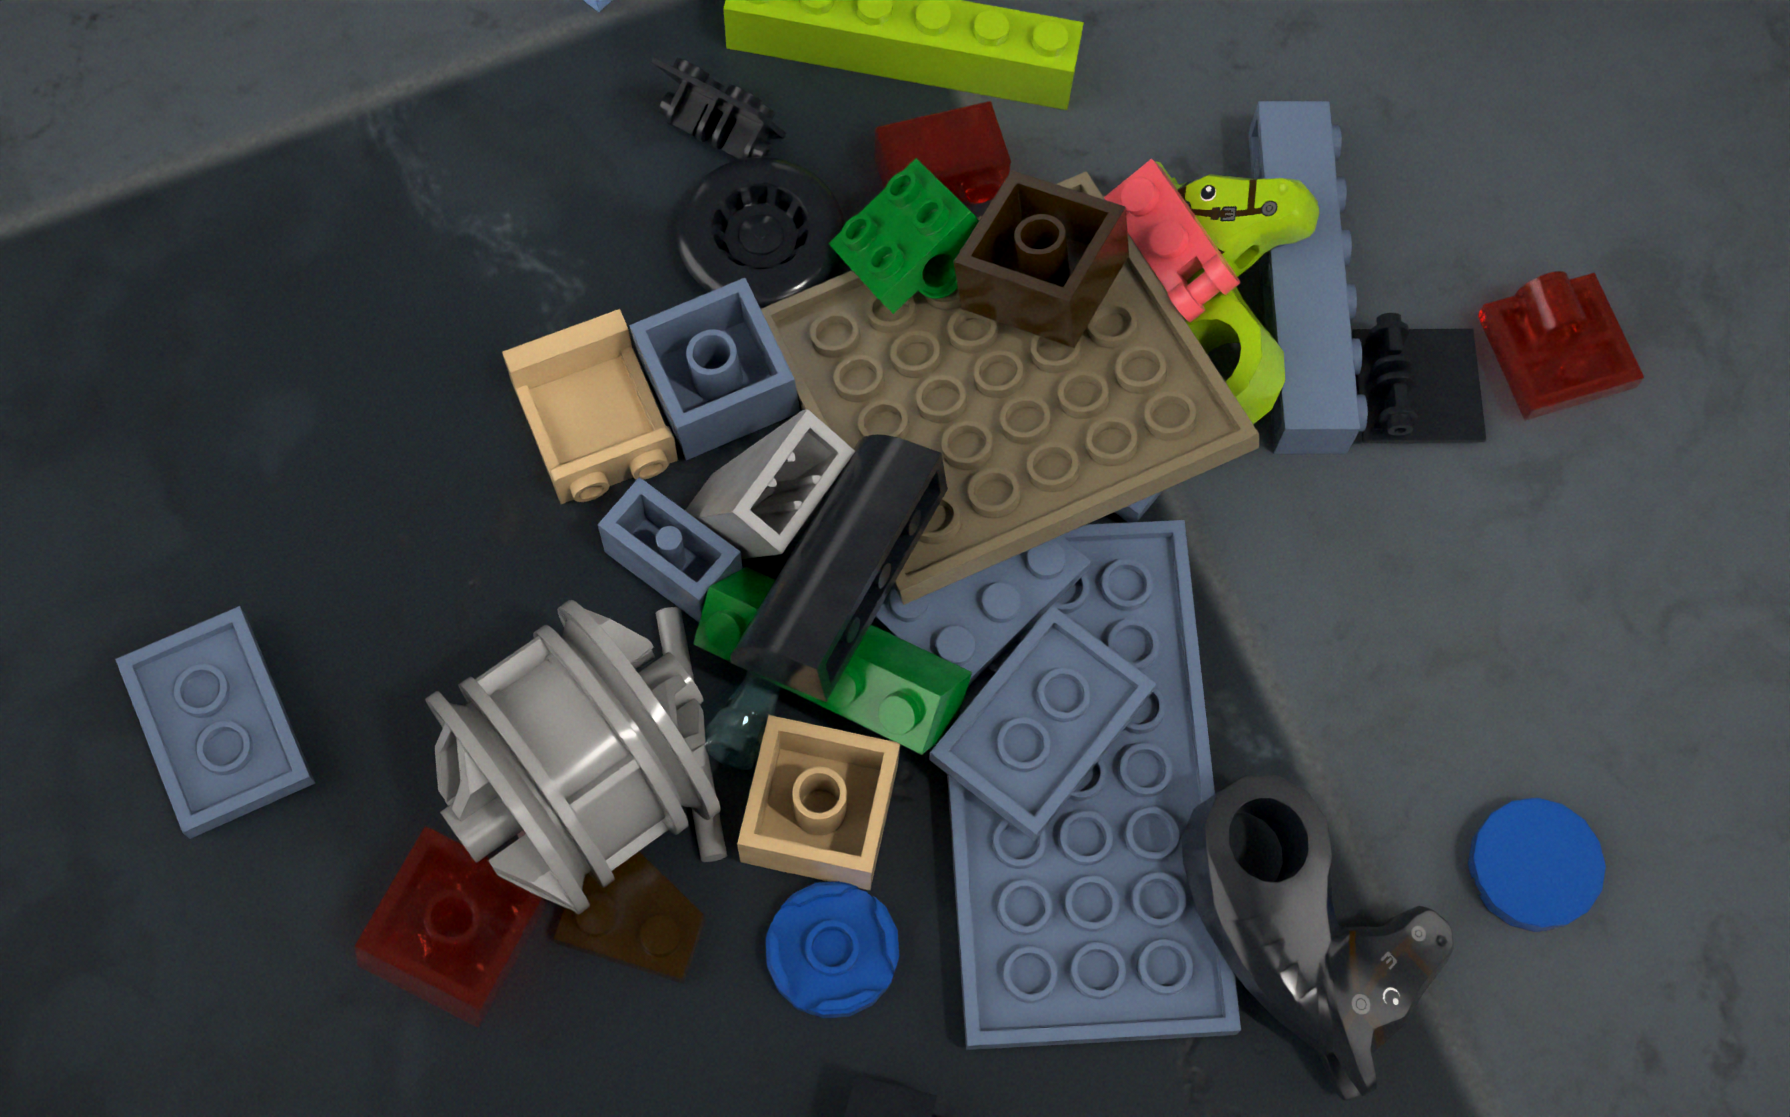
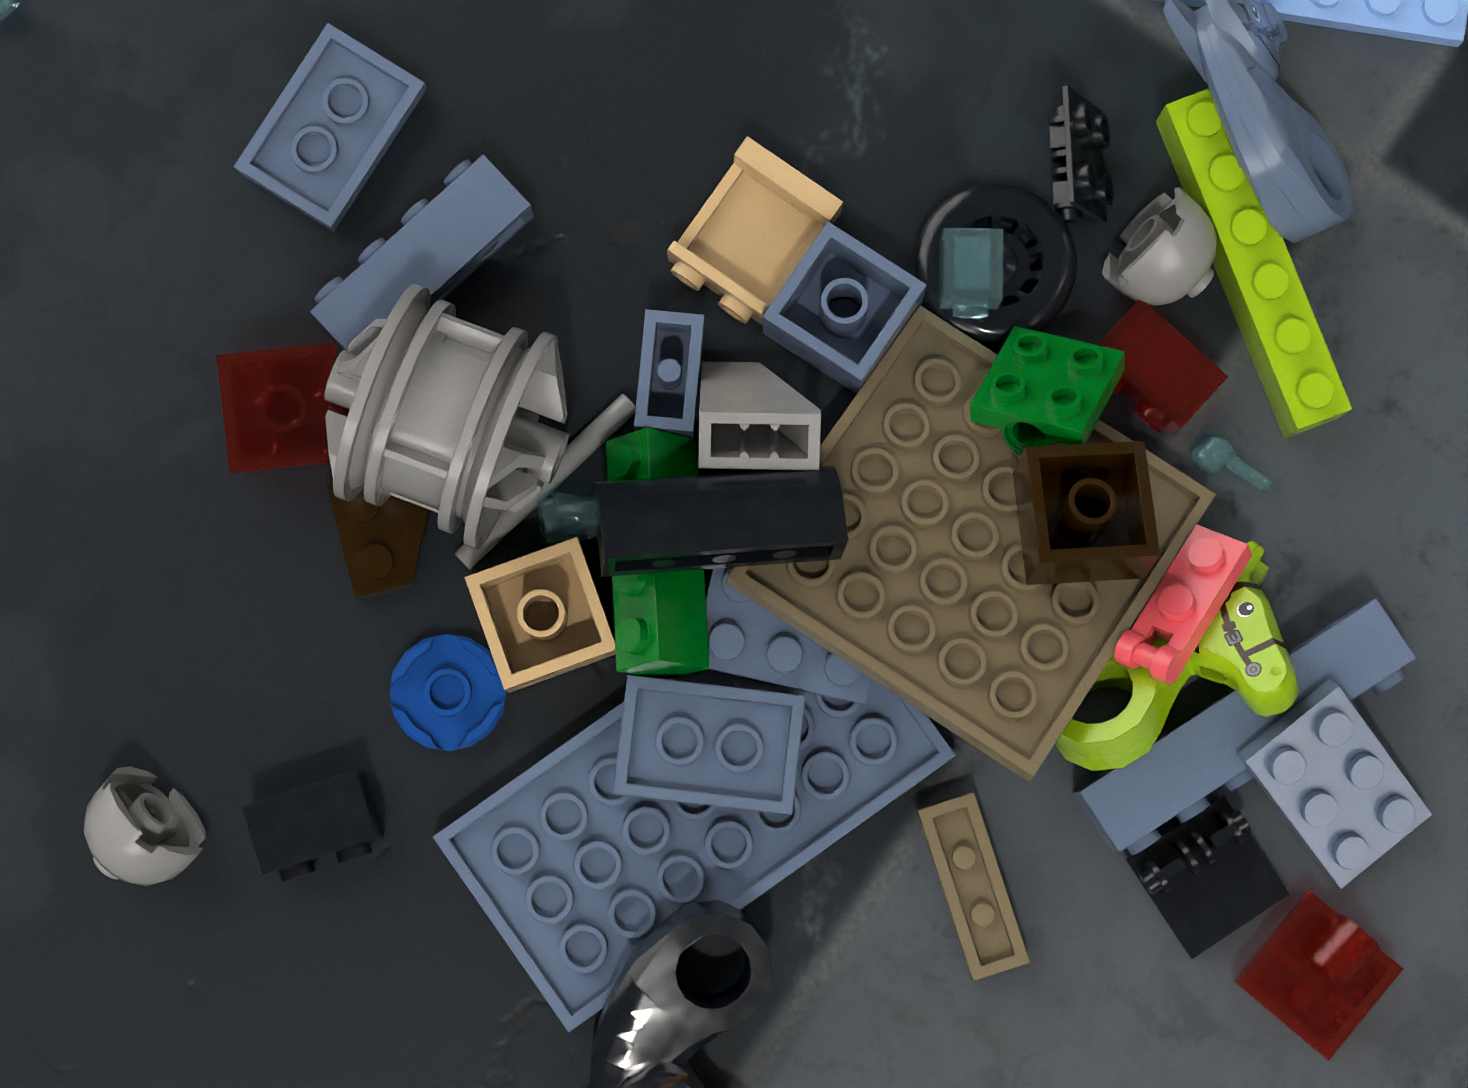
camera: 60 degrees right, 15 degrees up
none -> sand blue brick [310,154,534,351]
none -> dark tan plate [916,792,1030,981]
none -> clear light blue brick [939,228,1003,318]
none -> light grey cylinder [1102,187,1217,306]
none -> clear light blue hand [1190,437,1272,492]
none -> sand blue plate [1237,679,1432,889]

